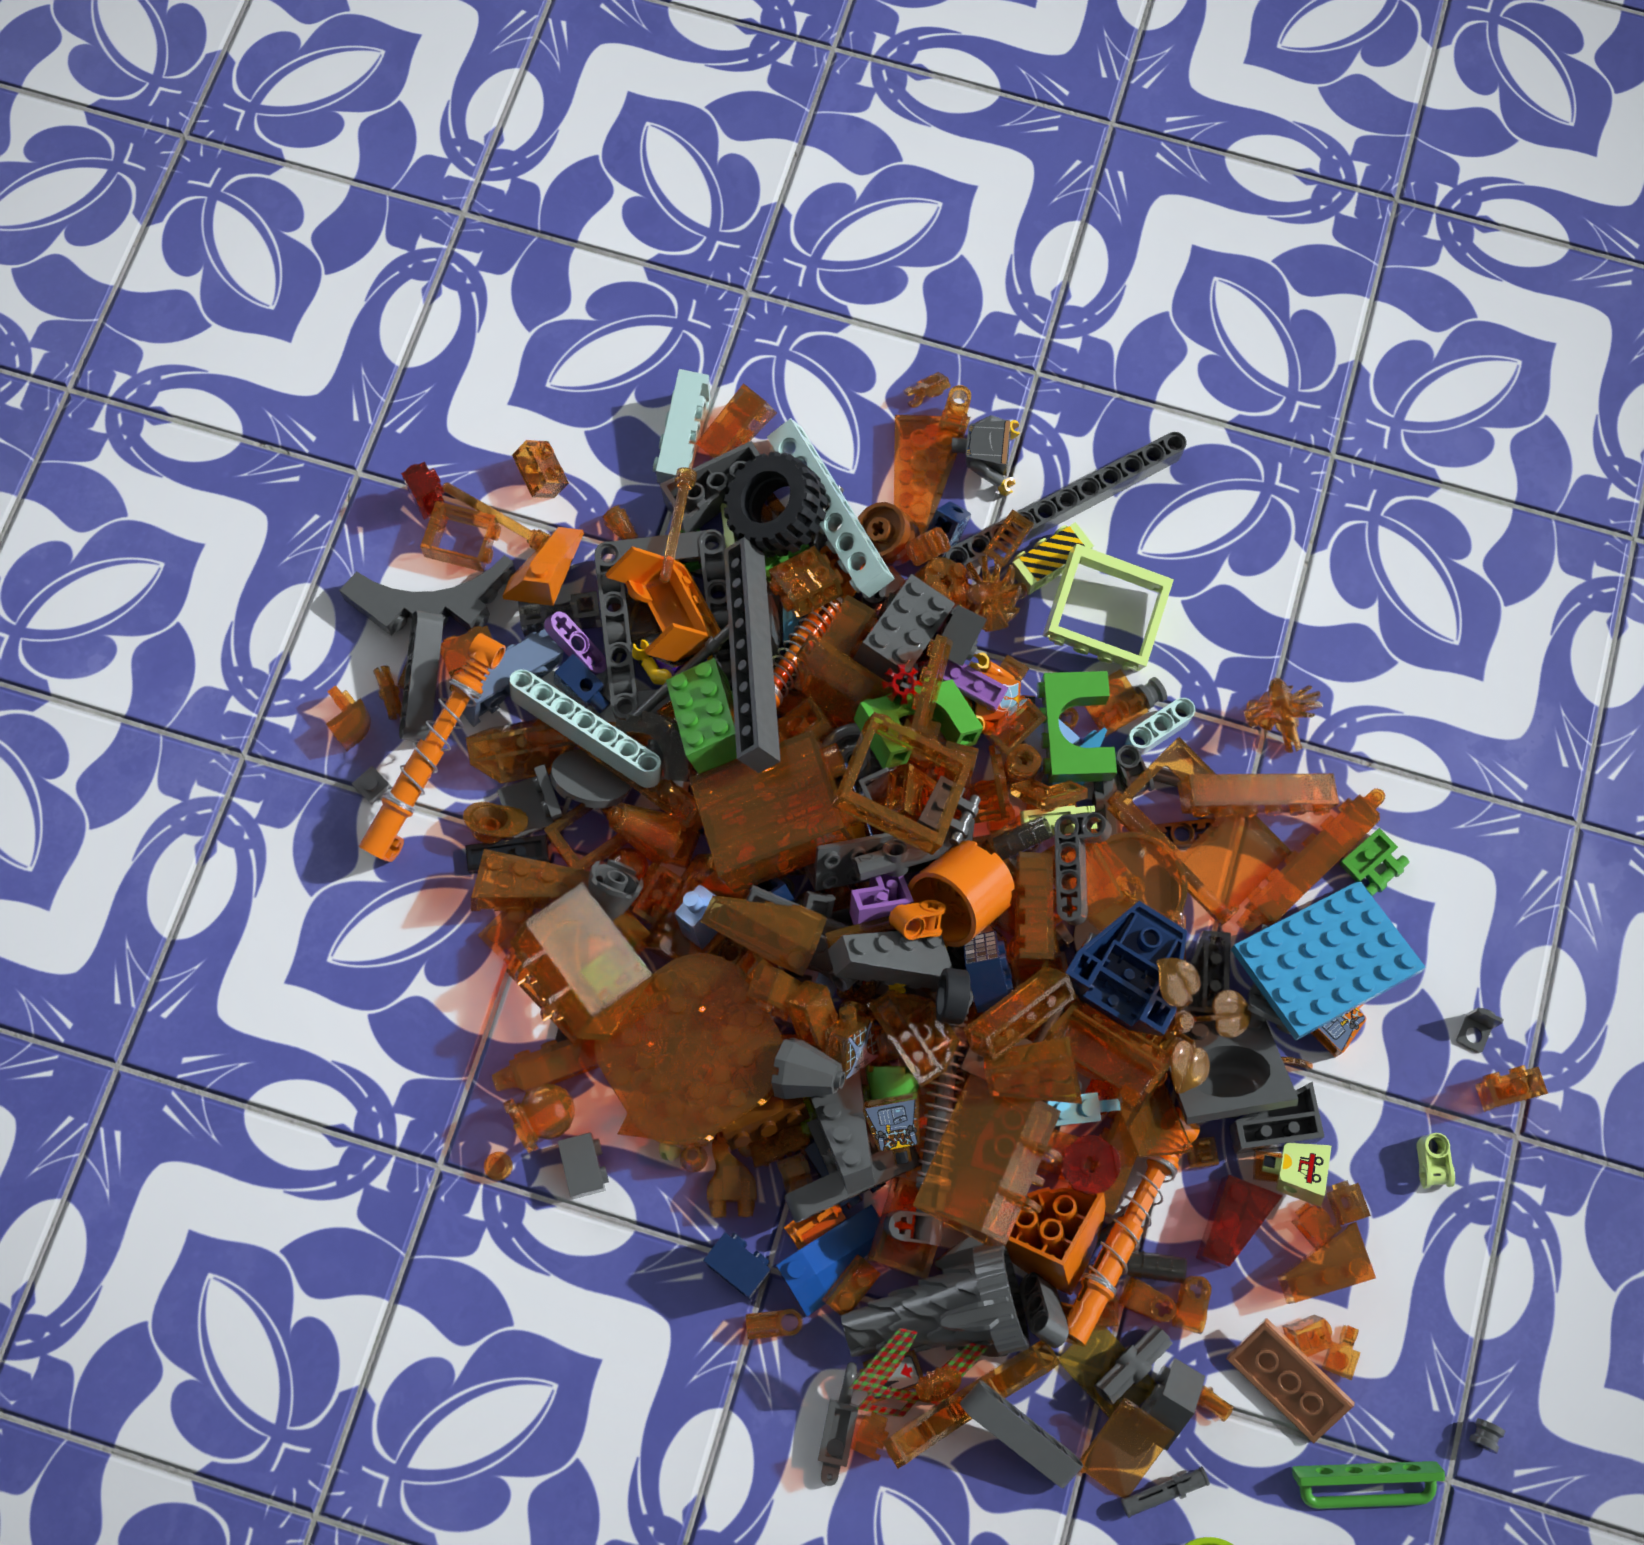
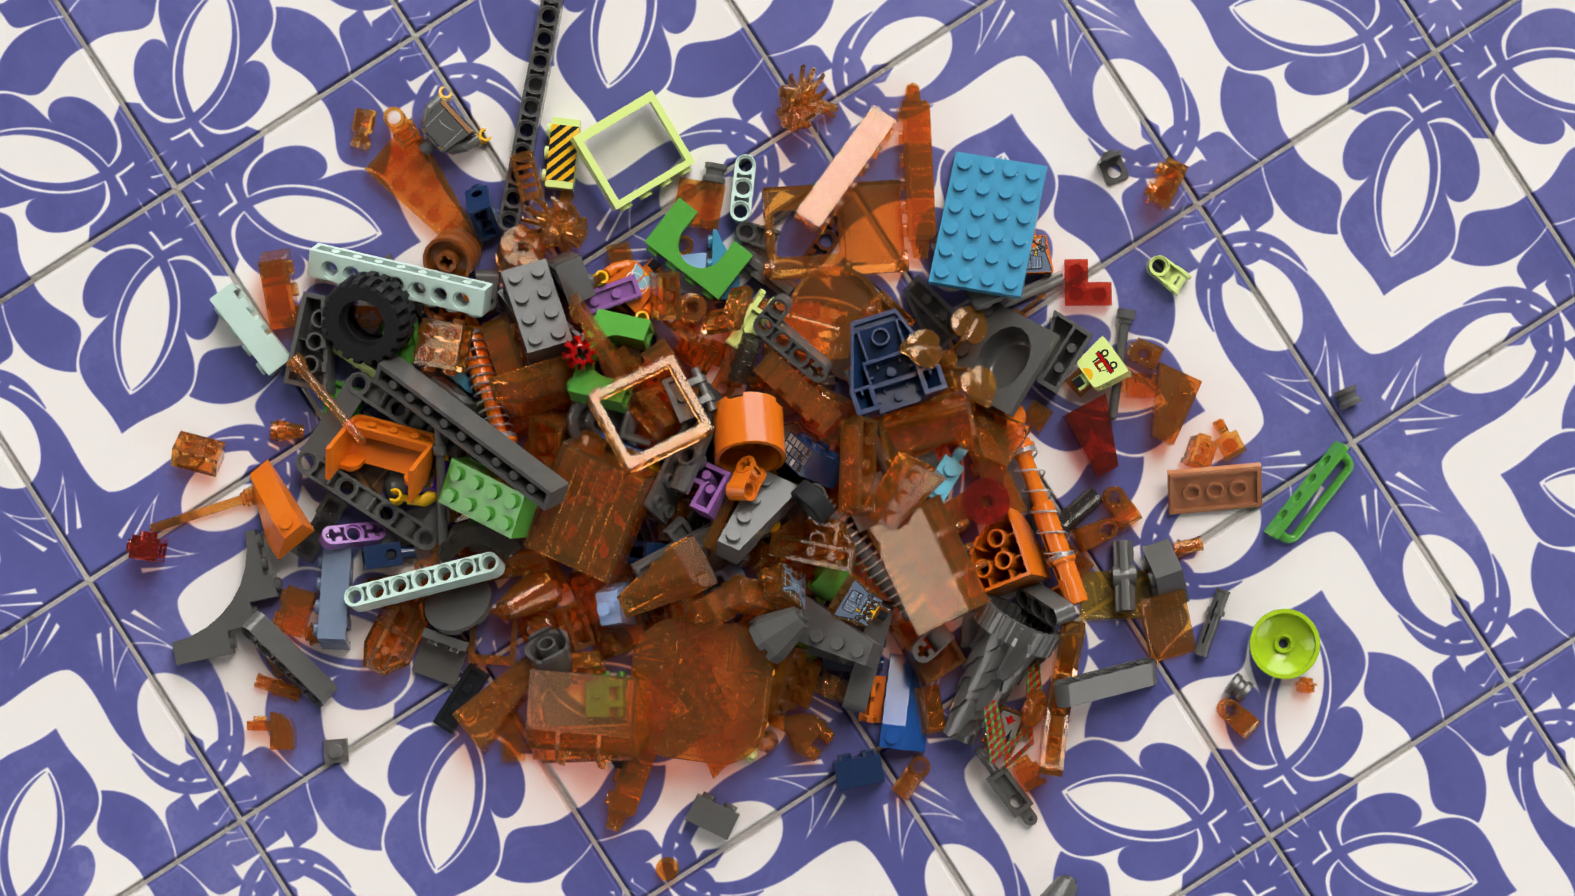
camera: 40 degrees left, 15 degrees up
orange piece [359,633,506,862] -> none
clear orange window [420,501,501,572] -> none
clear orange piece [463,802,528,844] -> none
clear orange tile [503,1083,575,1154] -> none
clear orange gear [905,527,951,566] -> none
bright green plate [1339,828,1410,896] -> none
none -> light grey axle [999,271,1065,308]
none -> clear red plate [1064,259,1112,306]
none -> dark grey piece [1108,308,1136,420]

